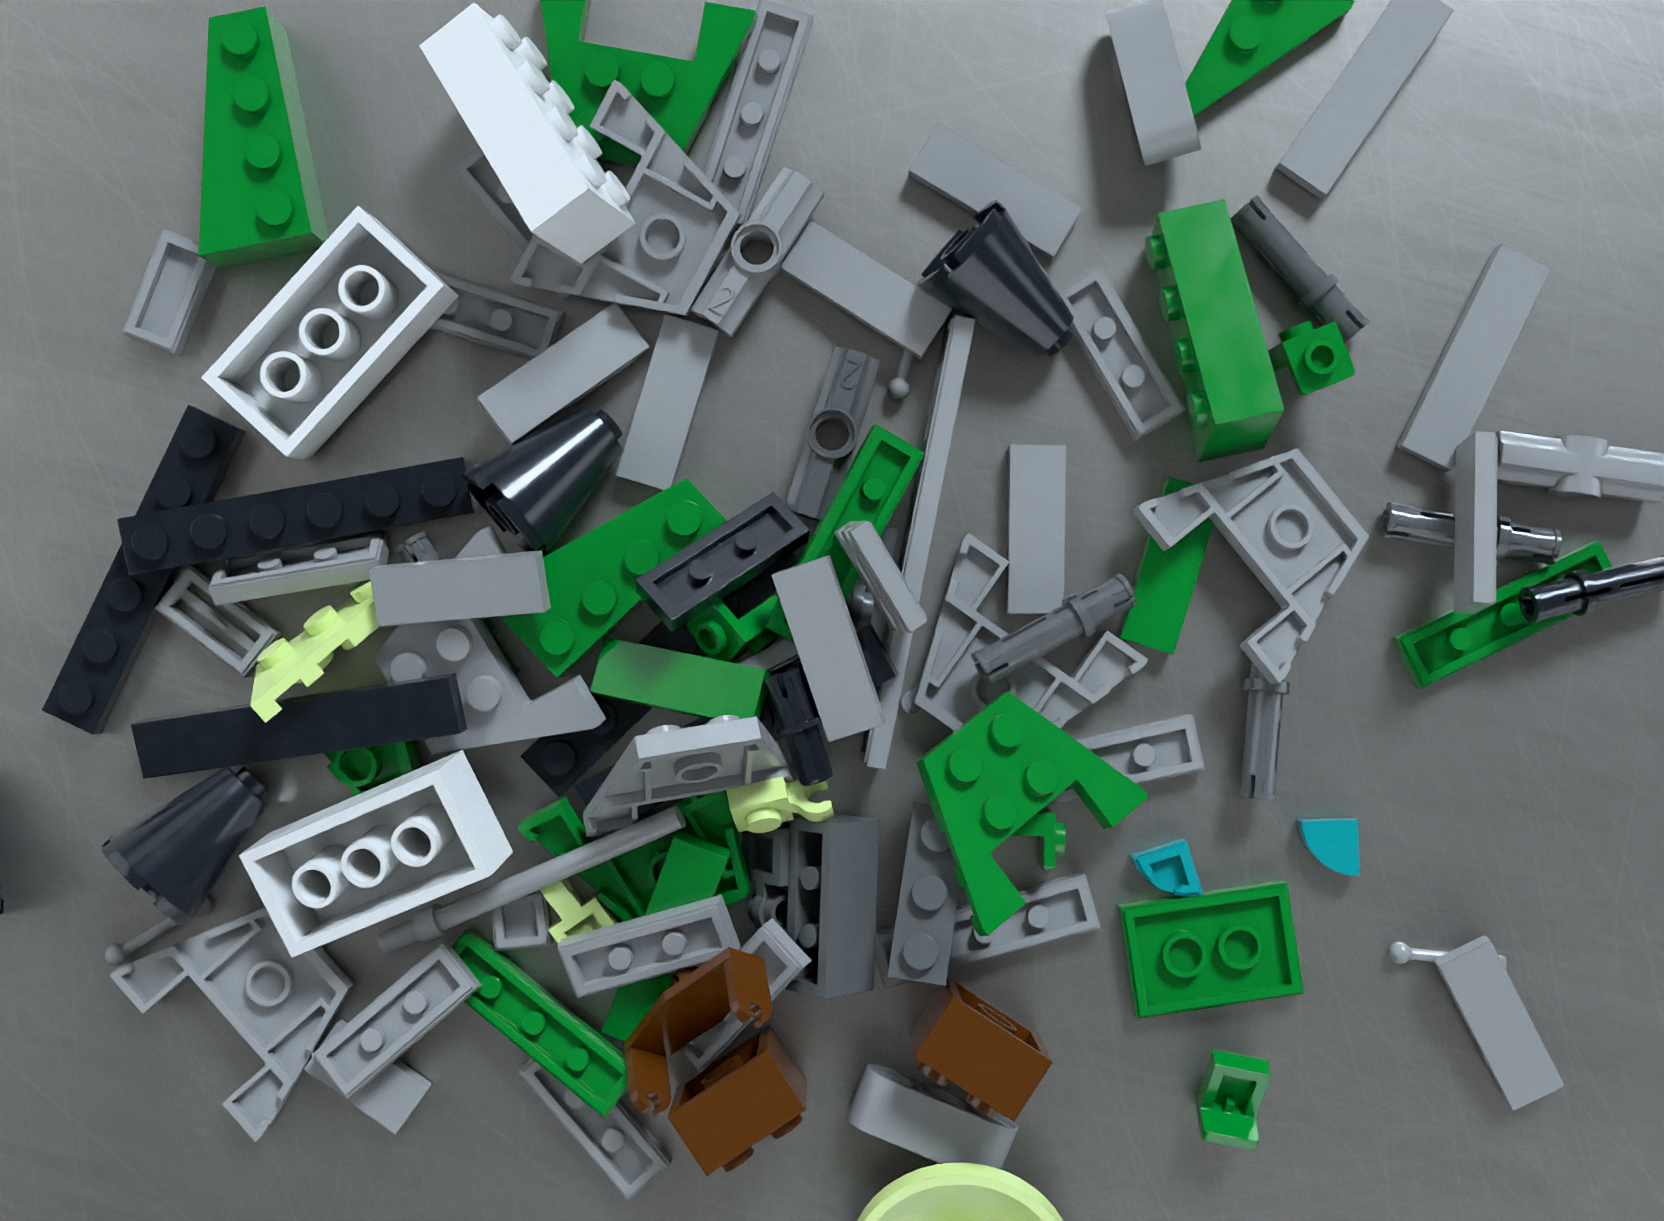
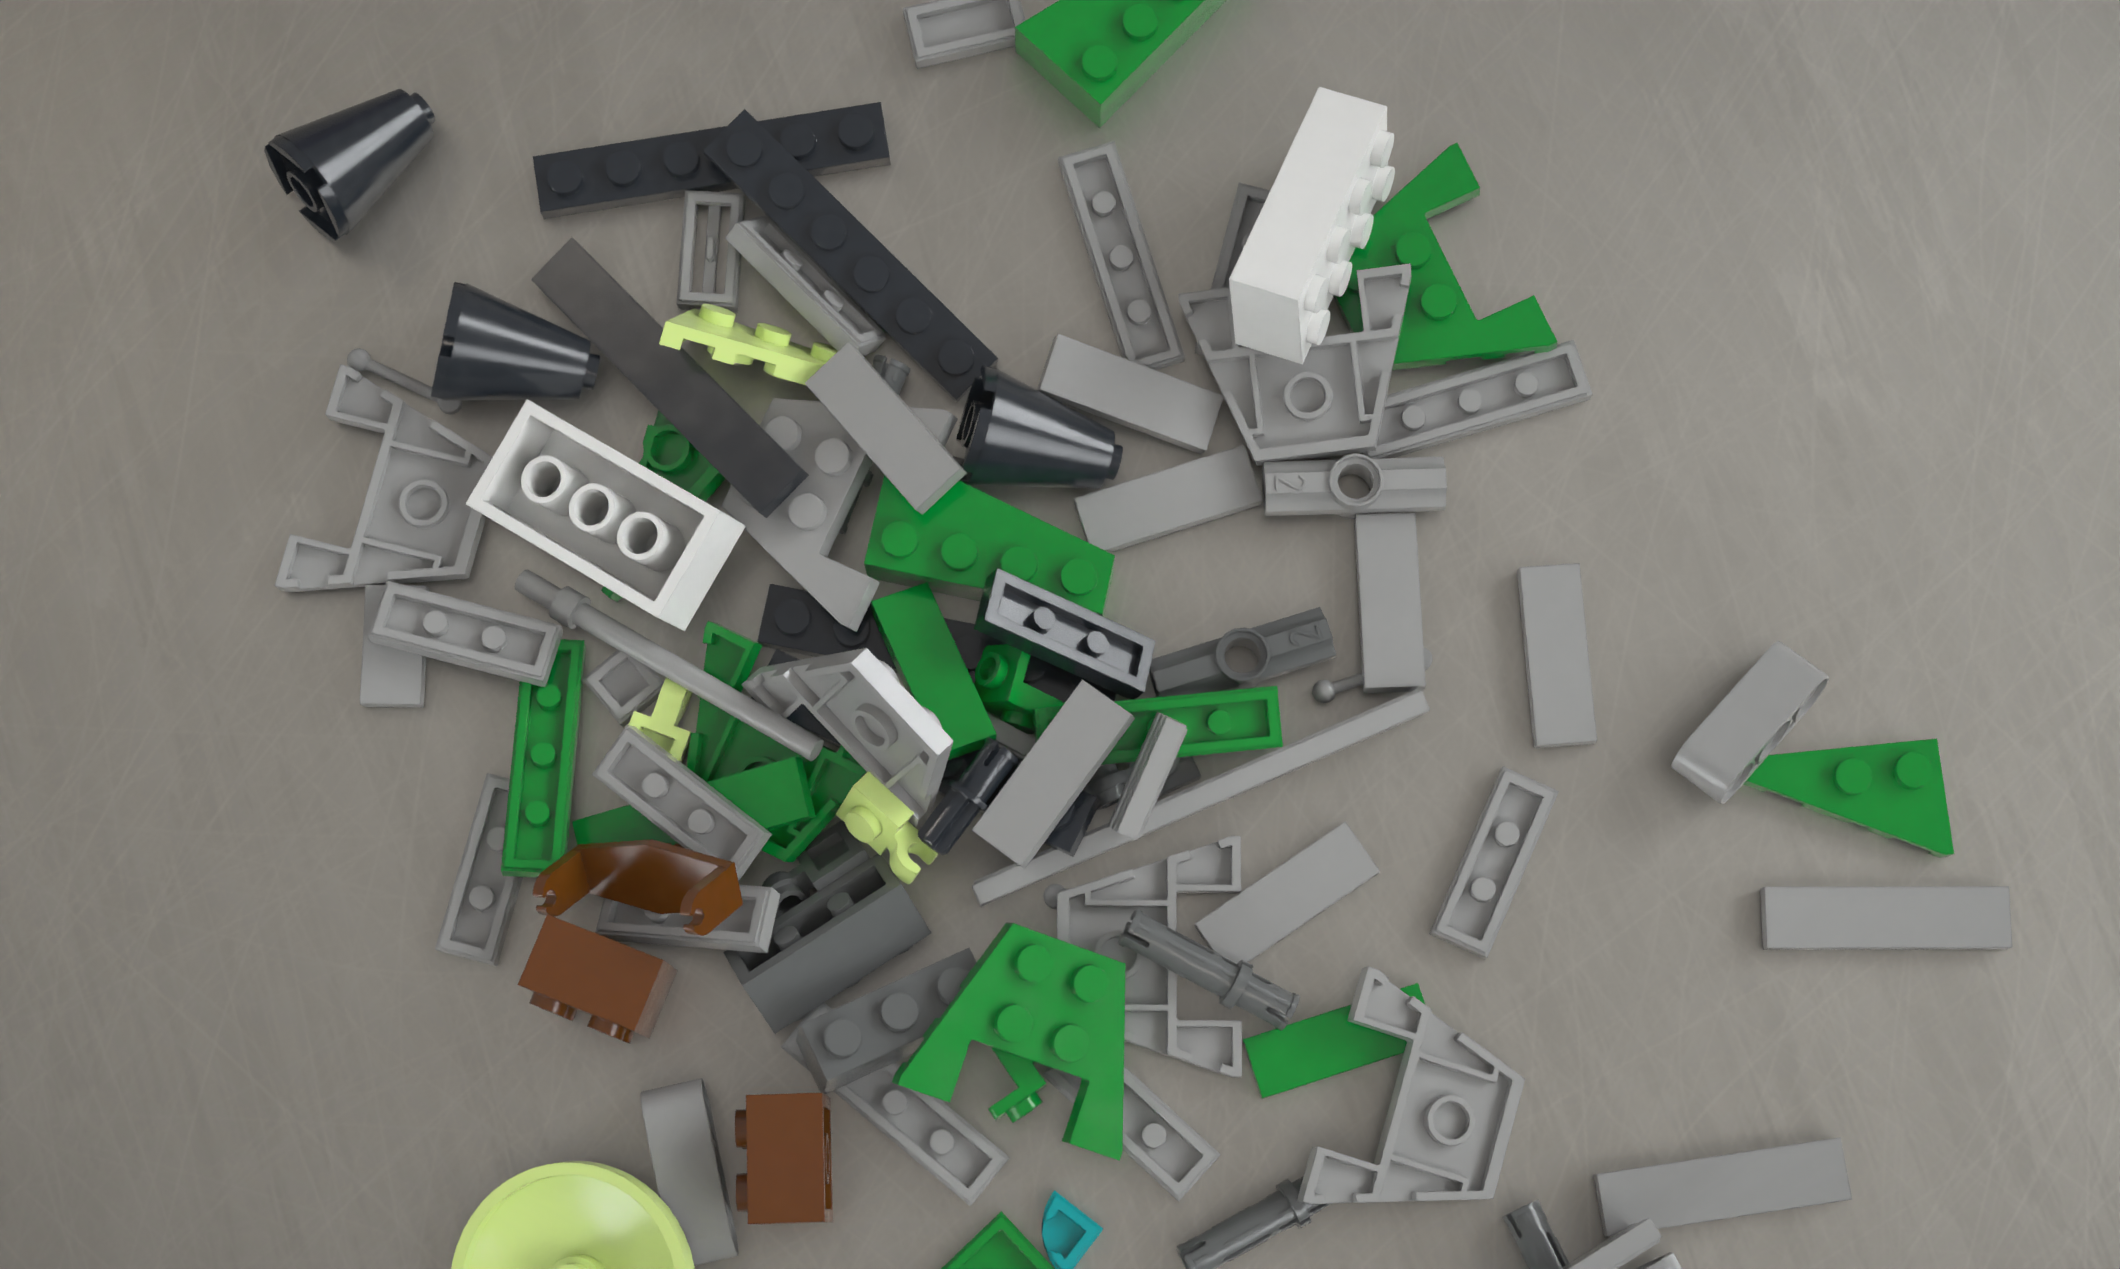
camera: 60 degrees right, 10 degrees down
white brick [201,206,459,461] -> none
black cone [917,200,1074,358] -> none
green wedge [1145,199,1285,462] -> none
dark grey pin [1231,195,1370,344] -> none
green bracket [1268,321,1355,396] -> none

